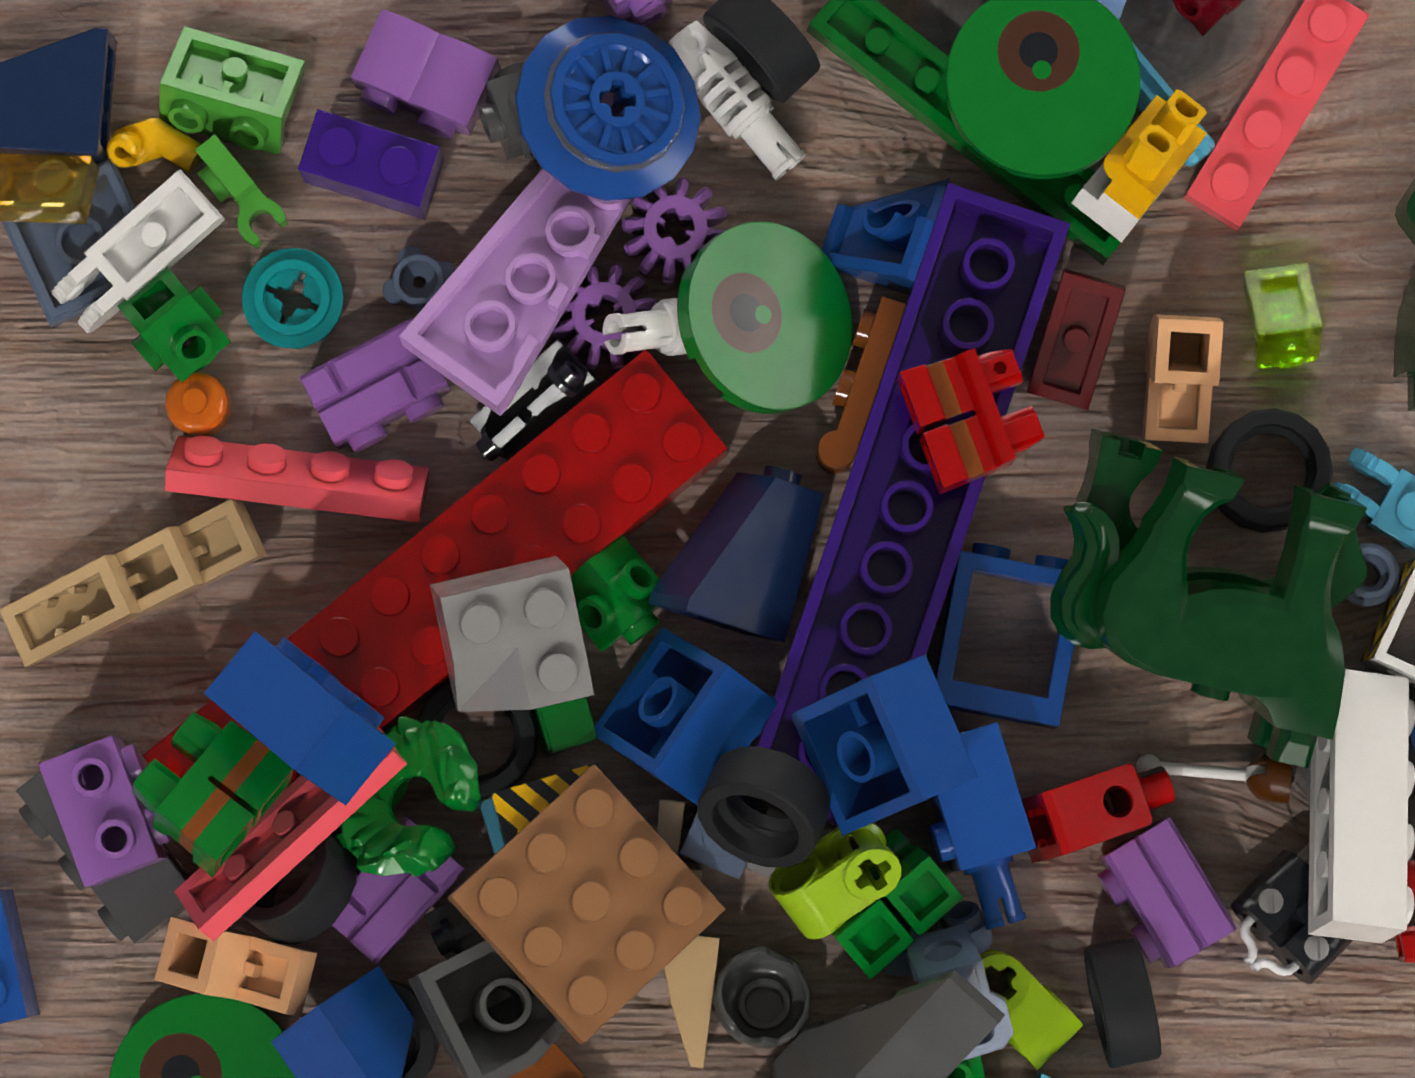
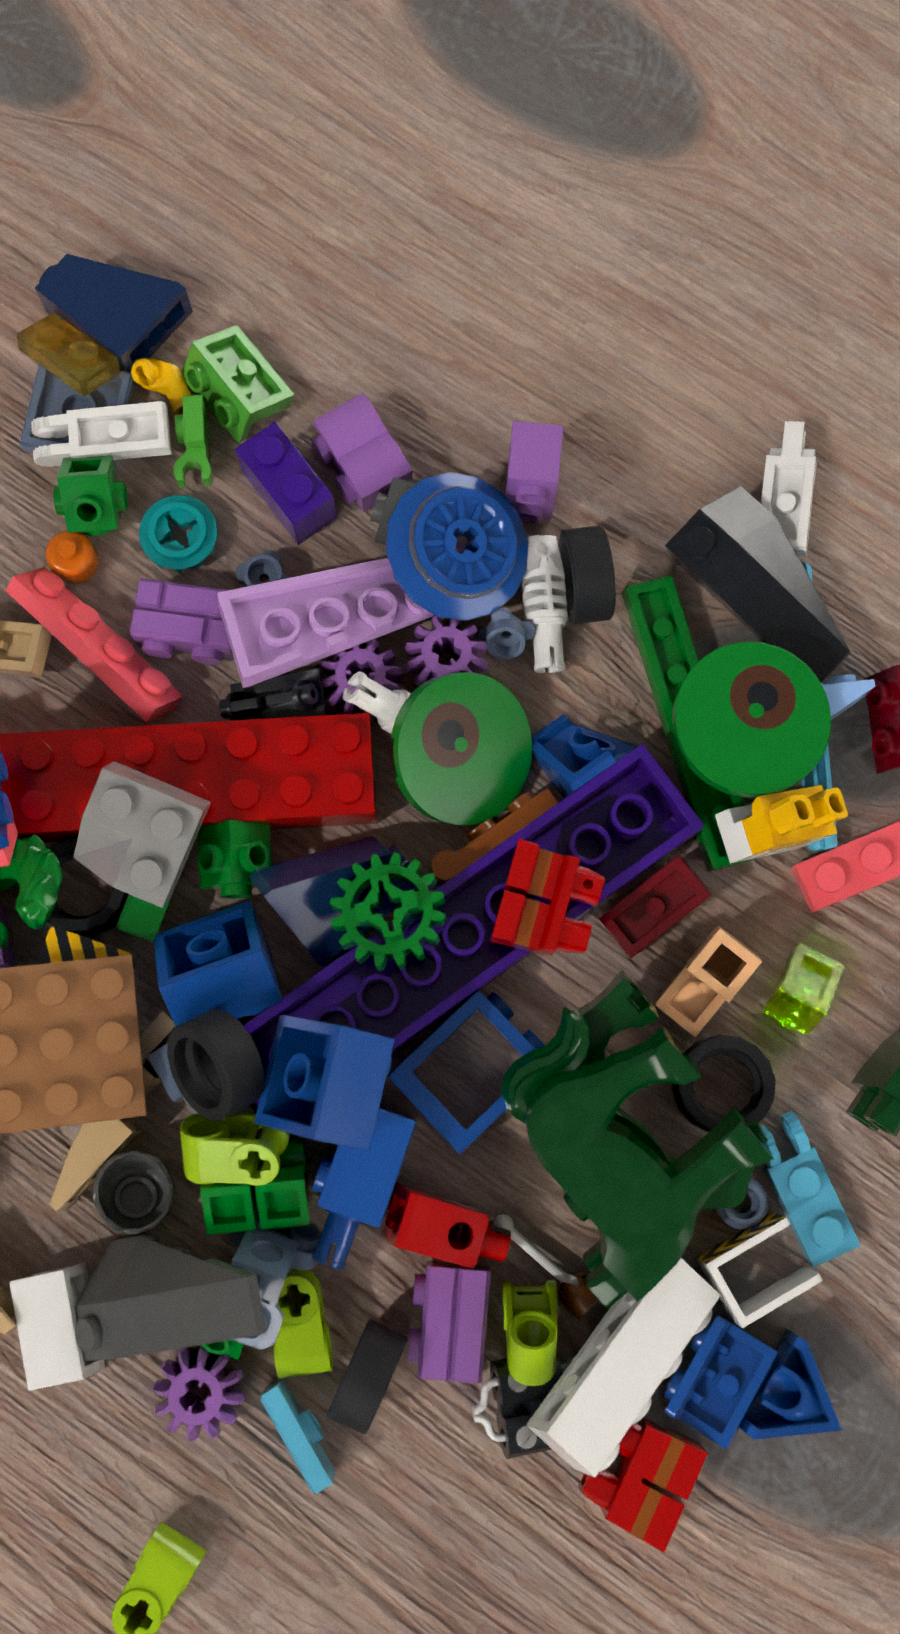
camera: 35 degrees right, 5 degrees down
none -> green gear [330,853,447,971]
none -> sand blue plate [477,608,536,660]
none -> lime piece [502,1280,558,1386]

